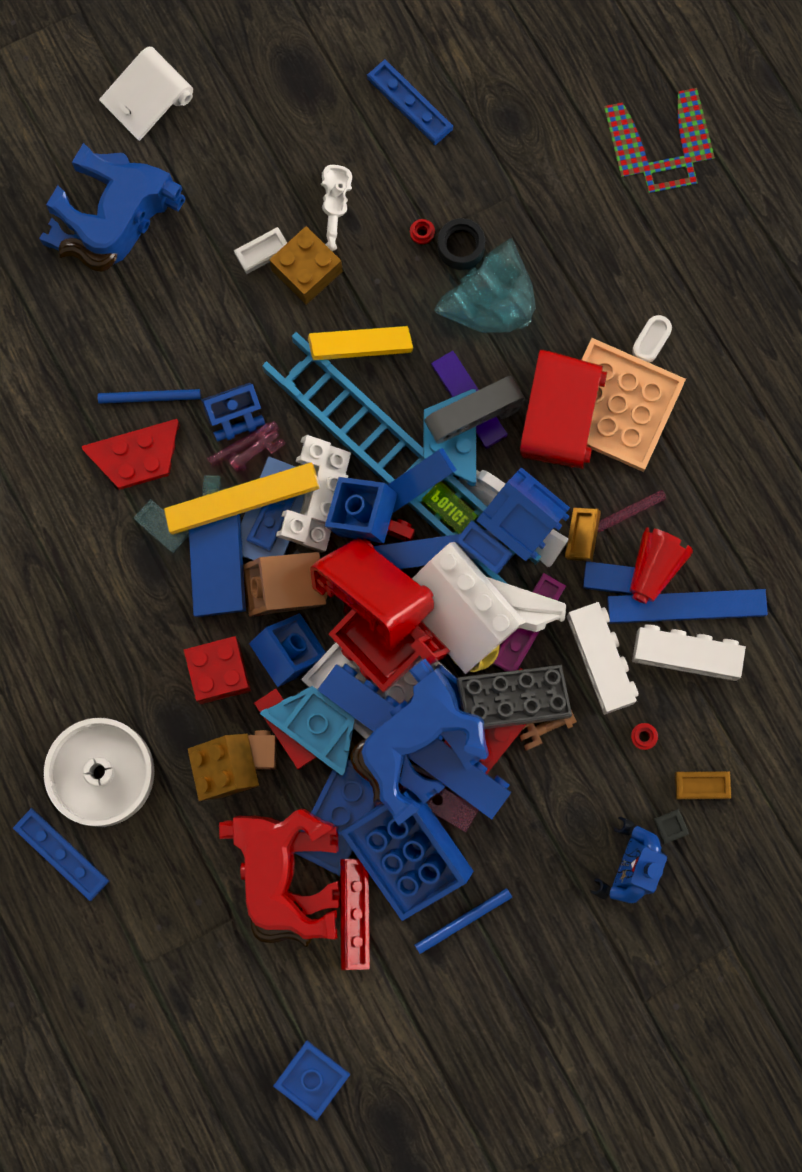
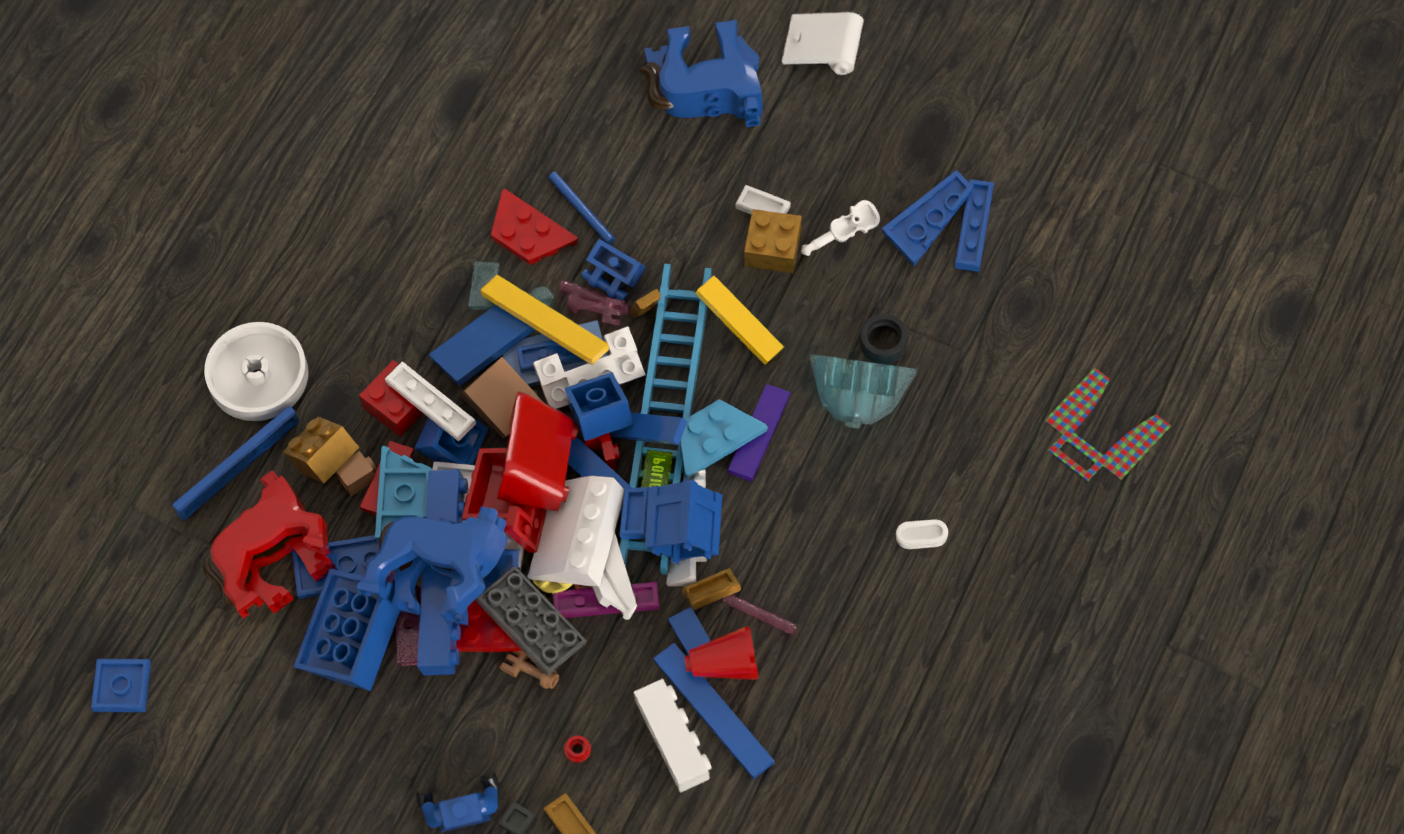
camera: 55 degrees right, 15 degrees down
blue tile [13,808,110,901] -> none
tile [340,859,370,970] -> none
red plate [410,219,435,244] -> none
blue bar [415,888,512,954] -> none
dark grey beam [424,376,525,444] -> none
red windscreen [520,350,607,469] -> none
white brick [567,602,638,715] -> none
light nougat plate [582,338,686,472] -> none
none -> blue tile [172,406,299,520]
none -> white tile [385,362,476,442]
none -> pearl gold tile [629,289,661,319]
none -> blue wing [882,170,973,266]

